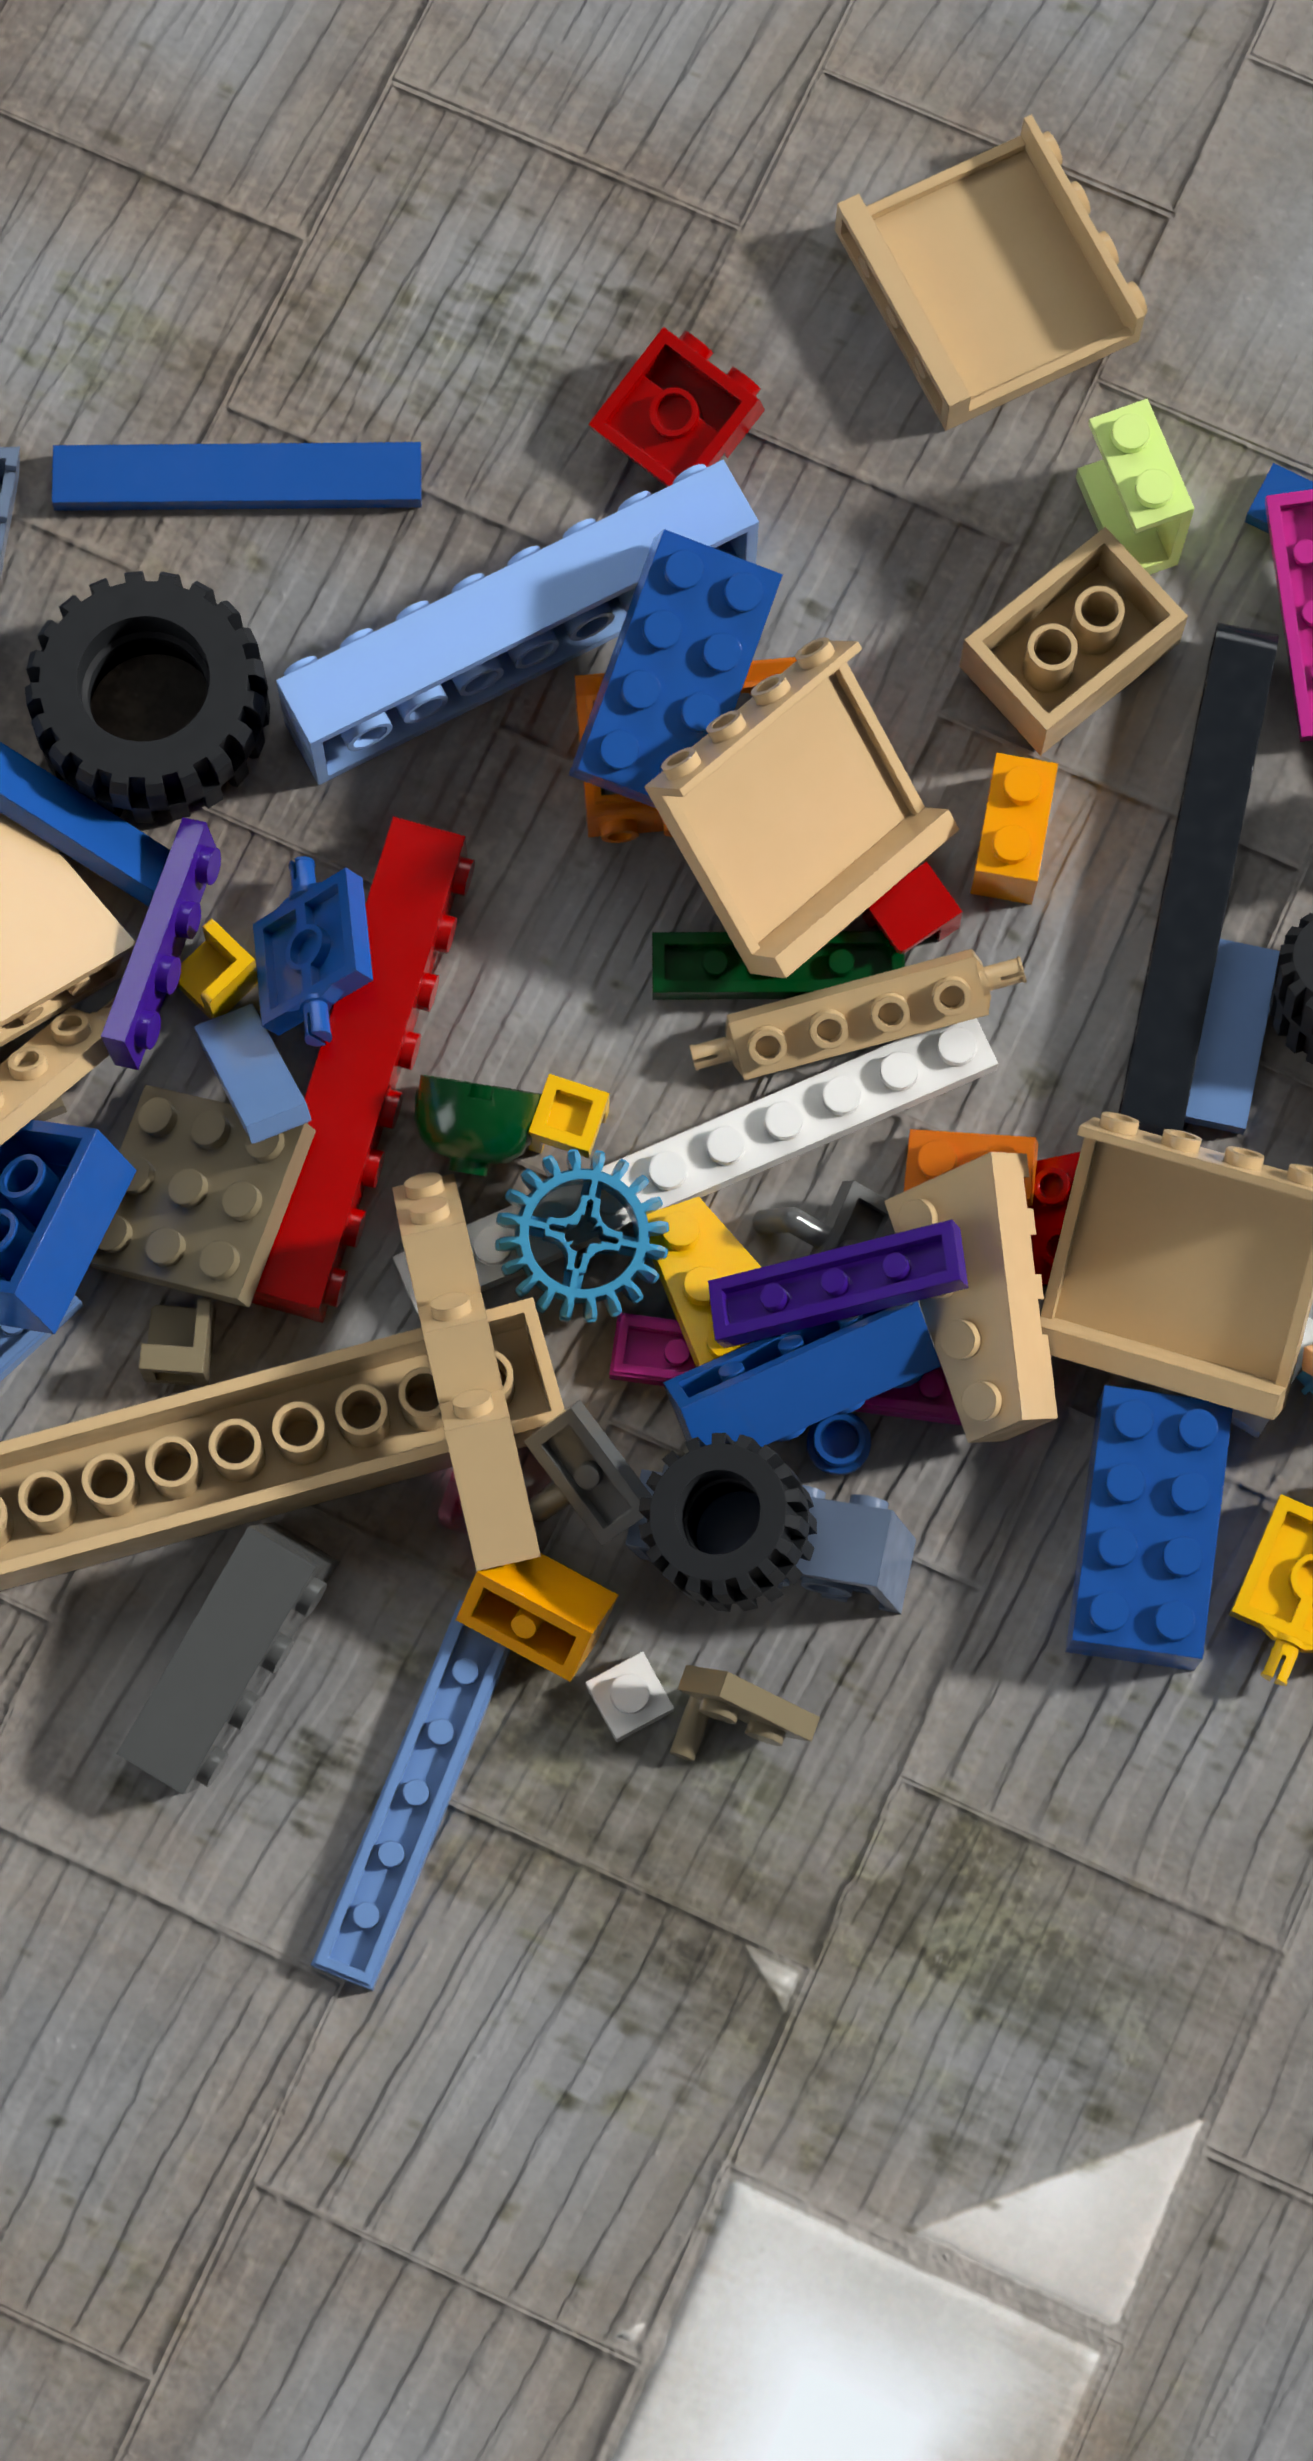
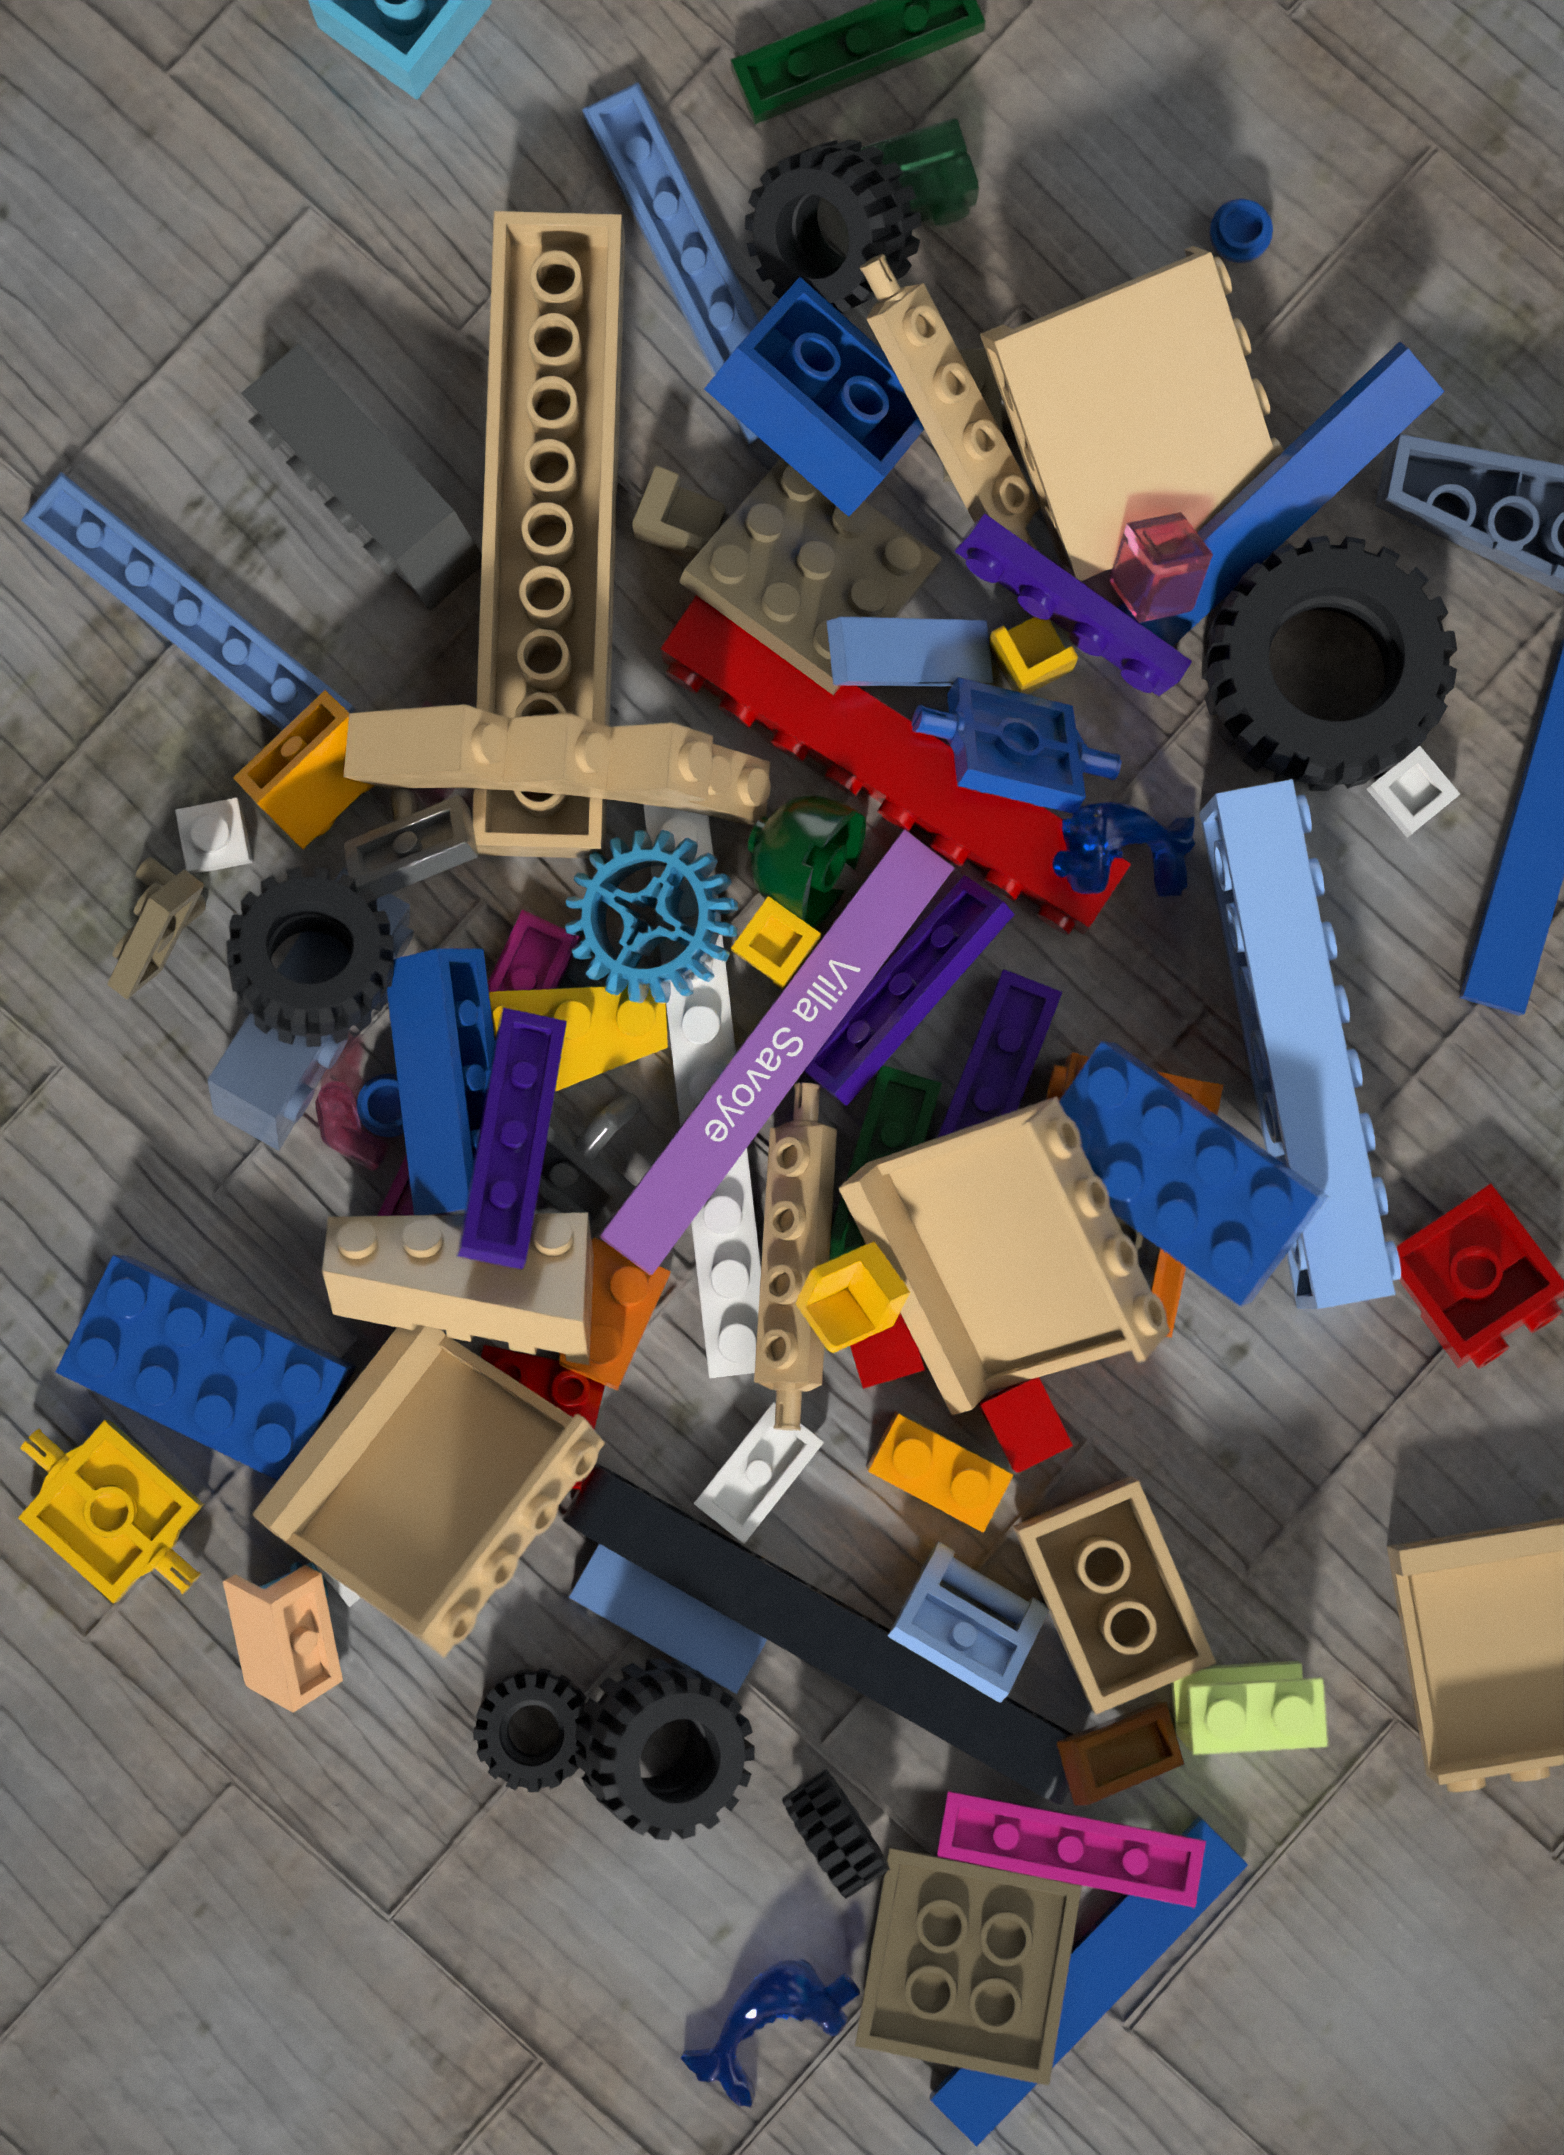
camera: 110 degrees right, 10 degrees up
none -> clear pink arm [315,1081,388,1171]
none -> medium lavender tile [598,829,954,1275]
none -> white plate [694,1402,824,1544]
none -> yellow panel [795,1241,910,1353]
none -> dark purple plate [804,875,1015,1106]
none -> light blue plate [888,1541,1049,1703]
none -> dark purple plate [937,969,1063,1138]
none -> red panel [978,1377,1073,1473]
none -> clear blue animal [1053,801,1196,897]
none -> reddish brown tile [1056,1702,1184,1806]
none -> clear pink panel [1110,512,1213,623]
none -> white plate [1367,745,1460,837]

